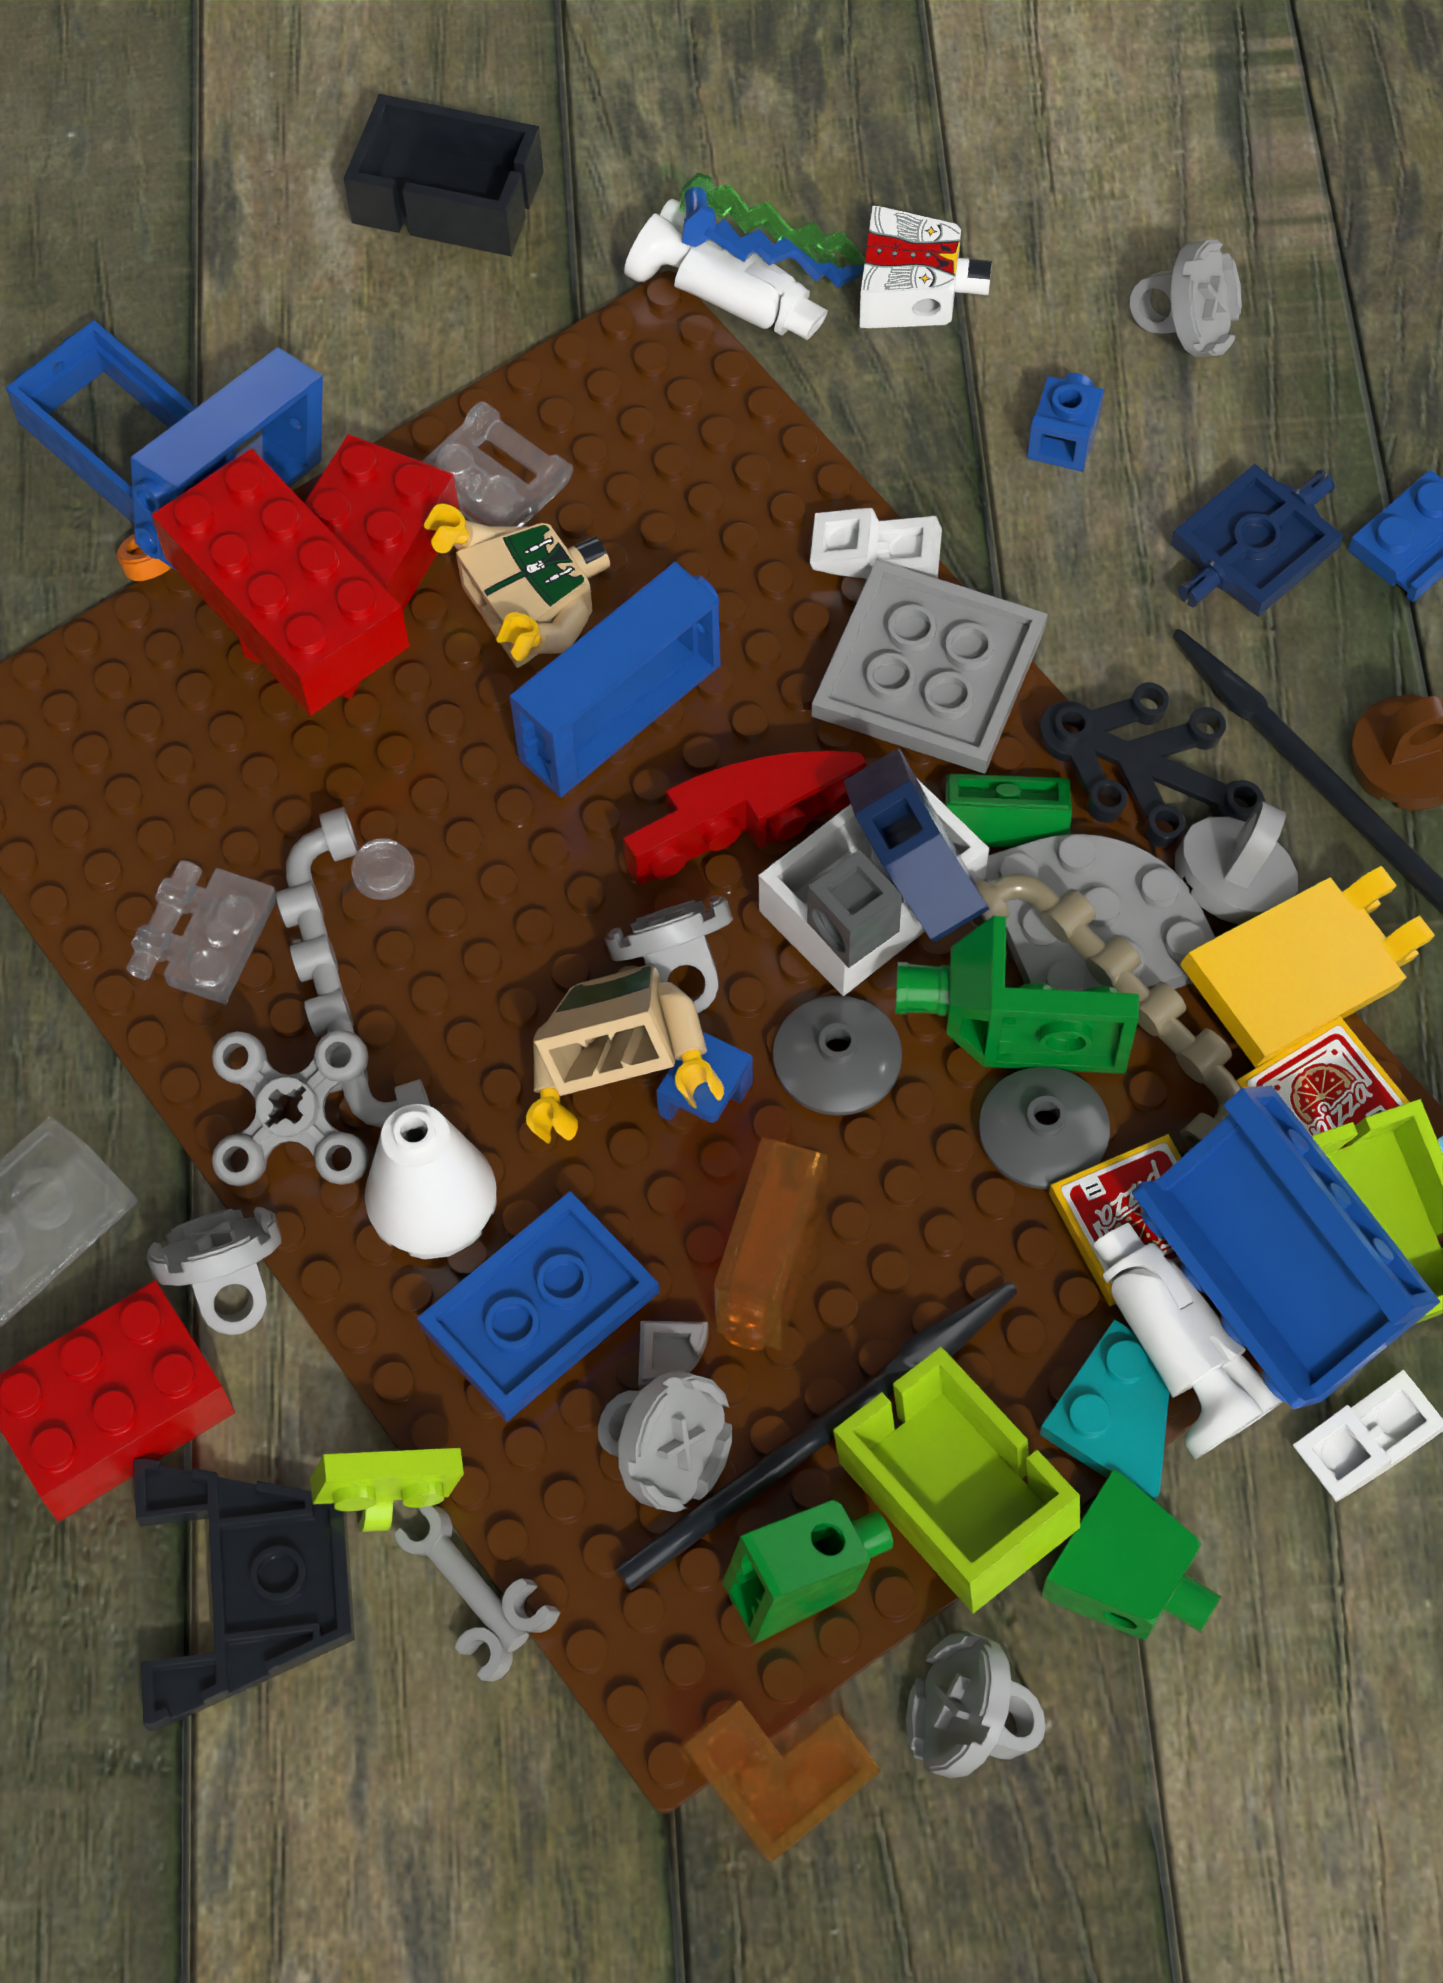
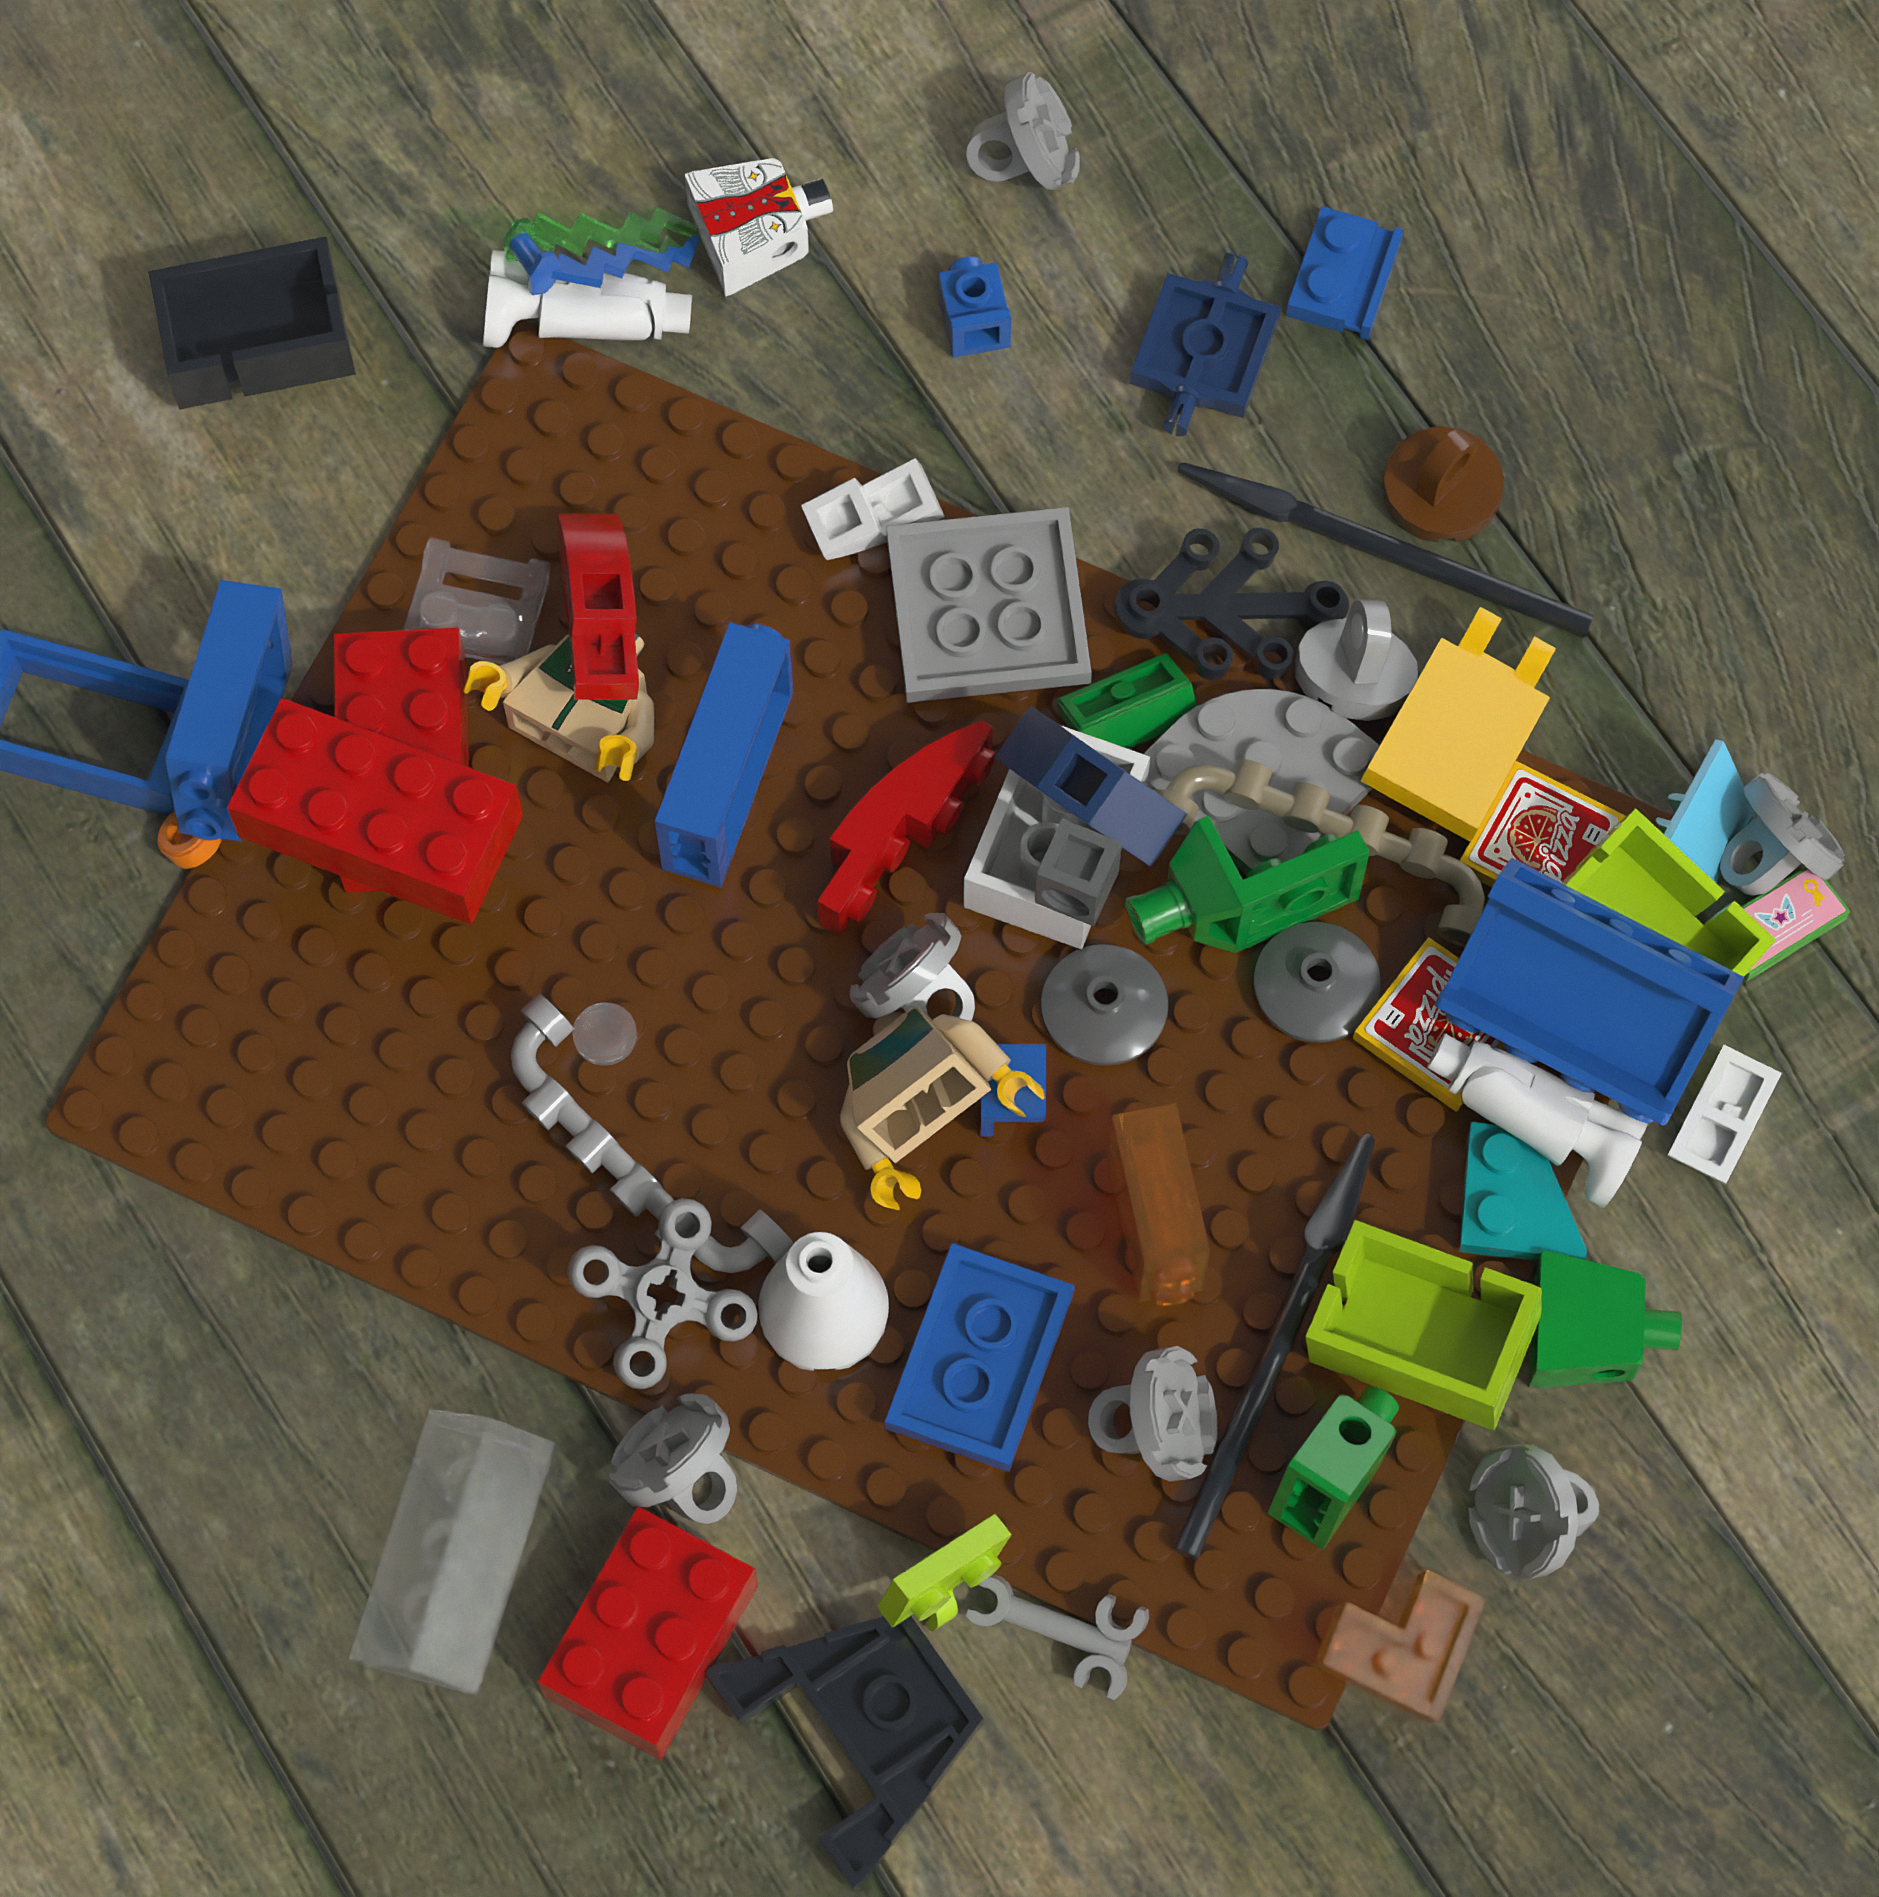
camera: 30 degrees left, 5 degrees up
clear plate [126,860,277,1005] -> none
light grey tile [638,1321,709,1391] -> none
none -> red slope [557,514,639,700]

